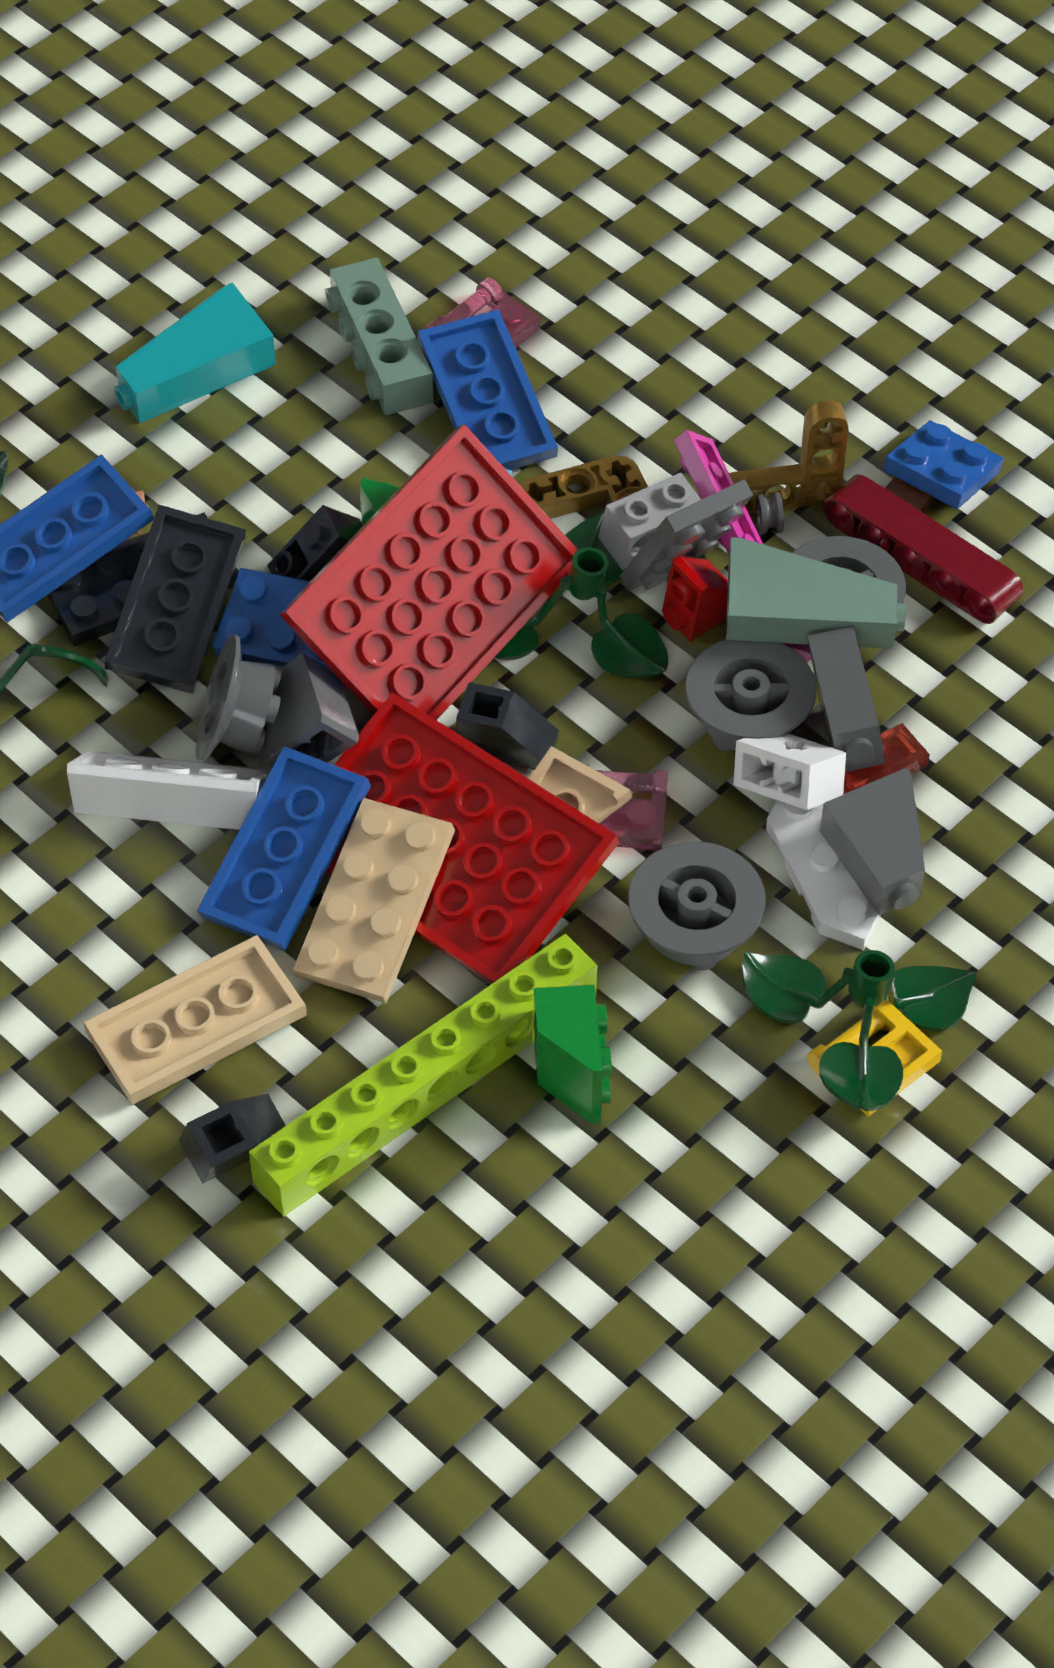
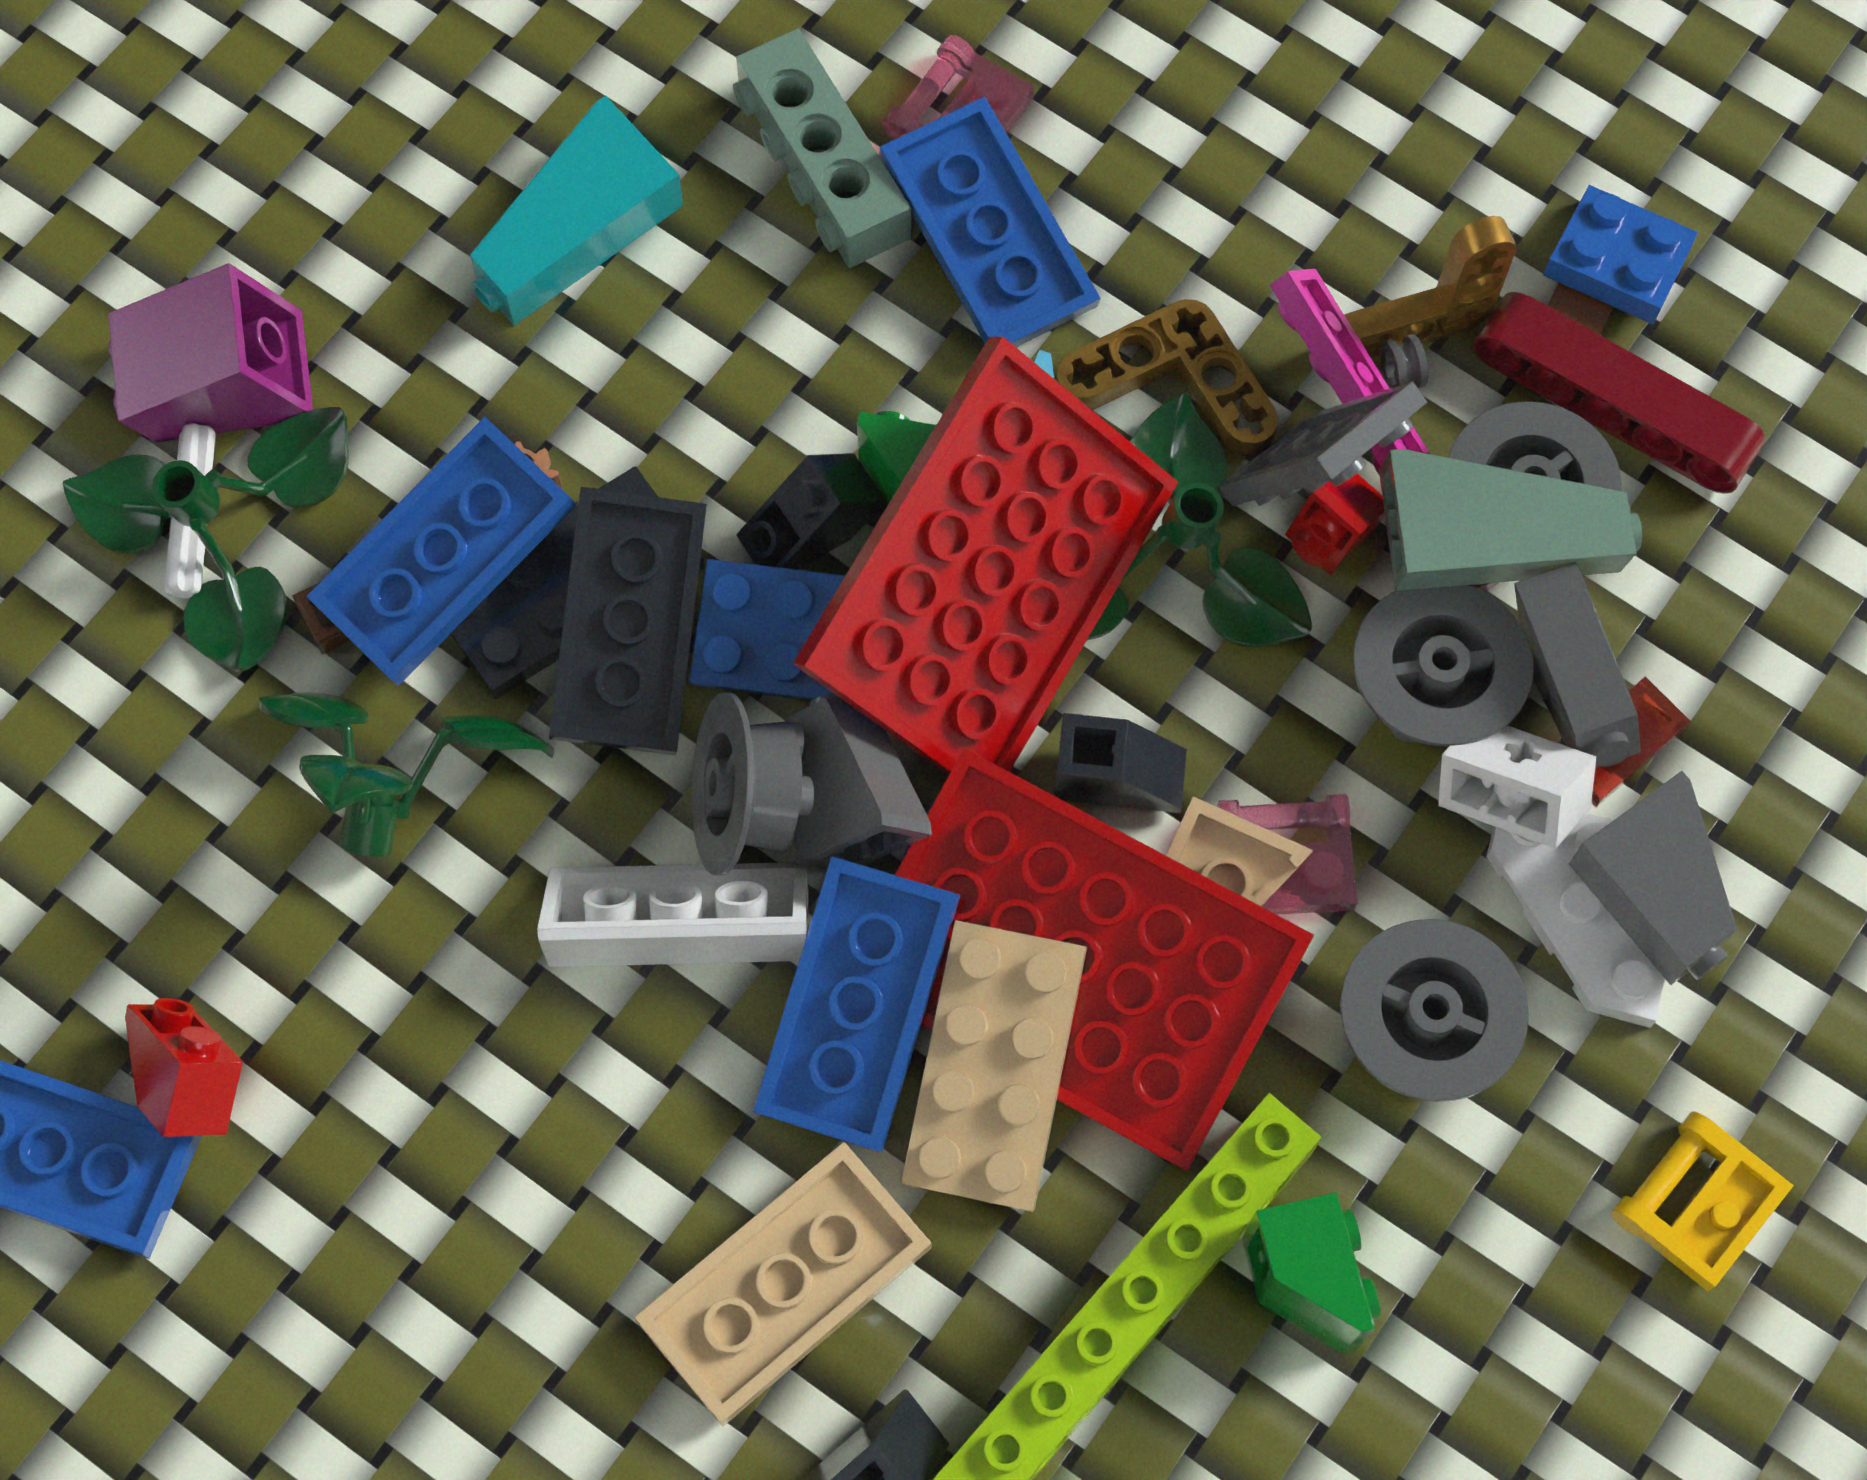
camera: 10 degrees left, 15 degrees up
light grey brick [598,473,701,570] -> none
dark green plant [742,950,976,1111] -> none

